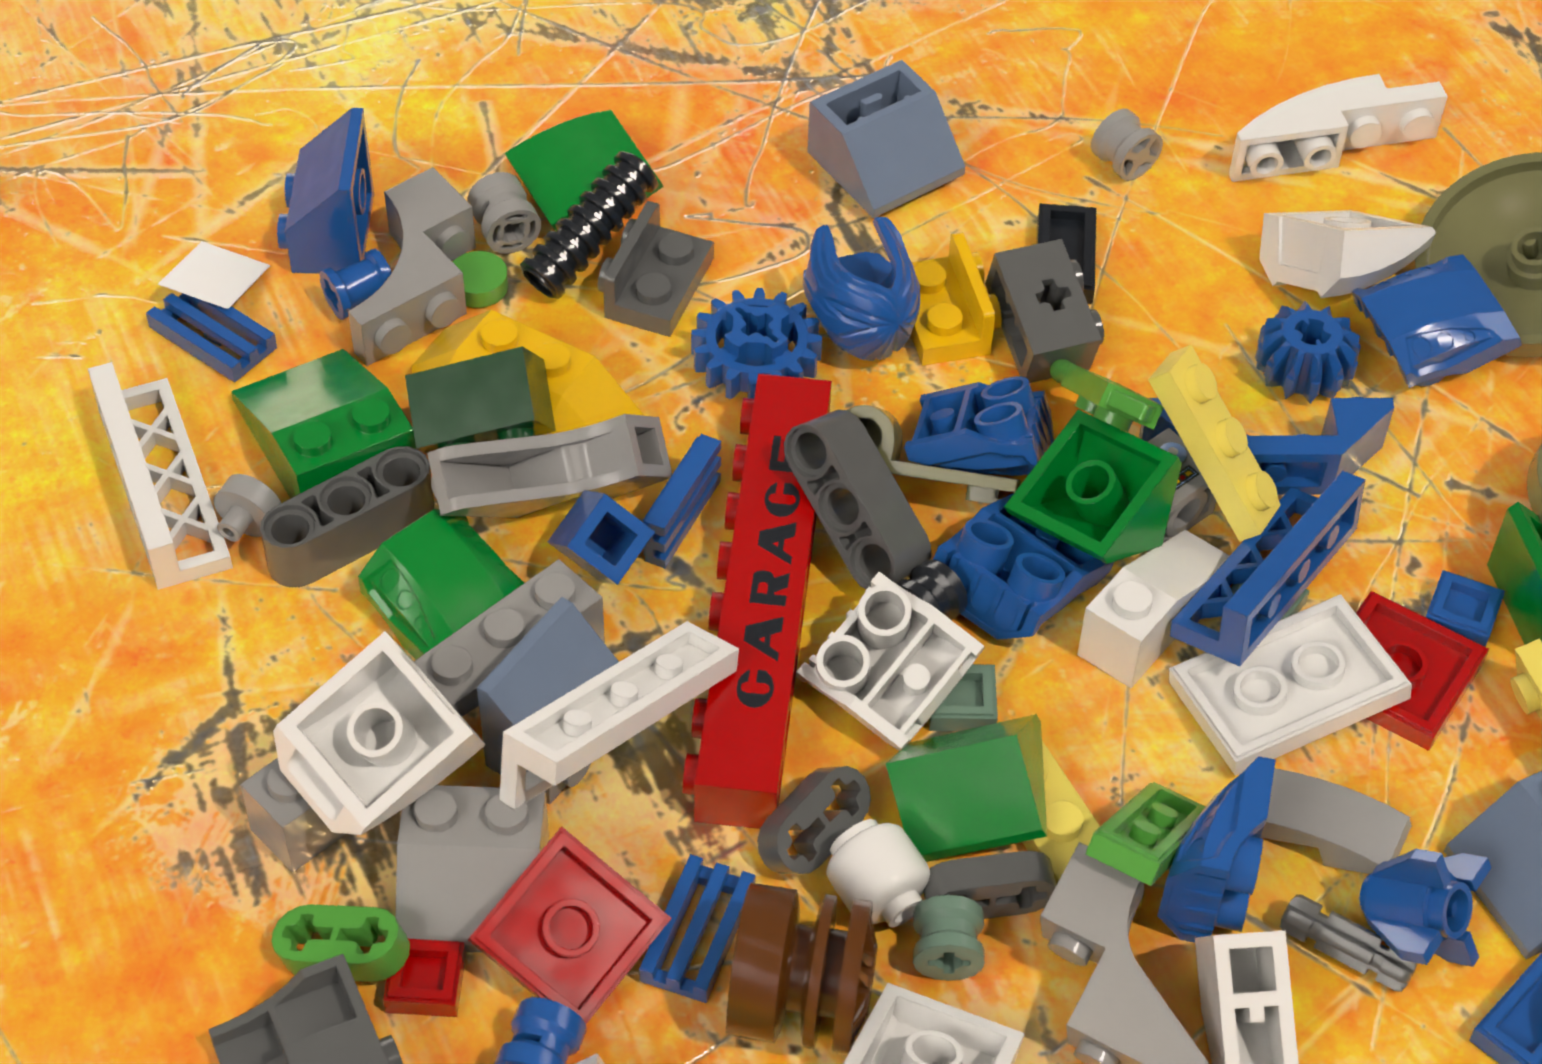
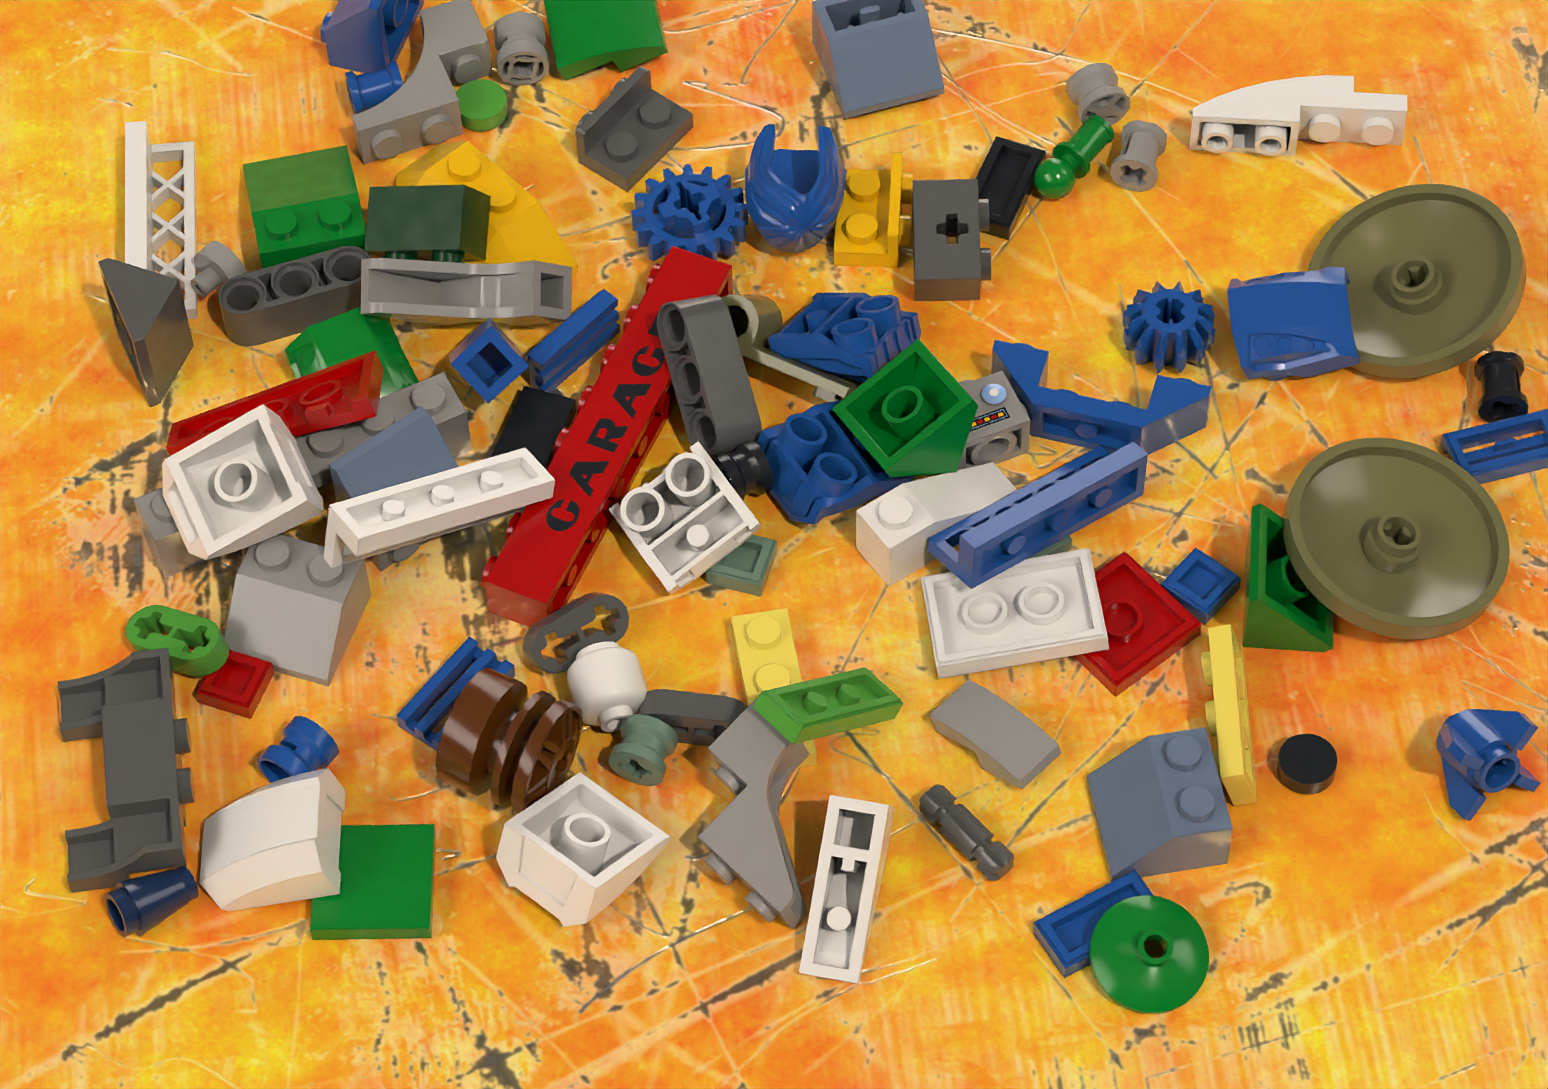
camera: 20 degrees right, 5 degrees up
blue tile [146,293,277,383] -> none
white sticker [158,241,271,309] -> none
tile [467,826,672,1024] -> none
black piece [520,151,658,299] -> none
green slope [886,714,1047,862] -> none
bright green plate [1050,359,1164,432] -> none
light yellow plate [1148,345,1281,542] -> none
blue slope [1157,756,1276,943] -> none
white slope [1259,210,1436,298] -> none
blue brick [1359,849,1492,967] -> none
none -> dark grey slope [98,258,194,407]
none -> red wing [166,350,384,456]
none -> black tile [490,386,577,470]
none -> green pin [1034,115,1114,199]
none -> light grey bush [1110,120,1167,192]

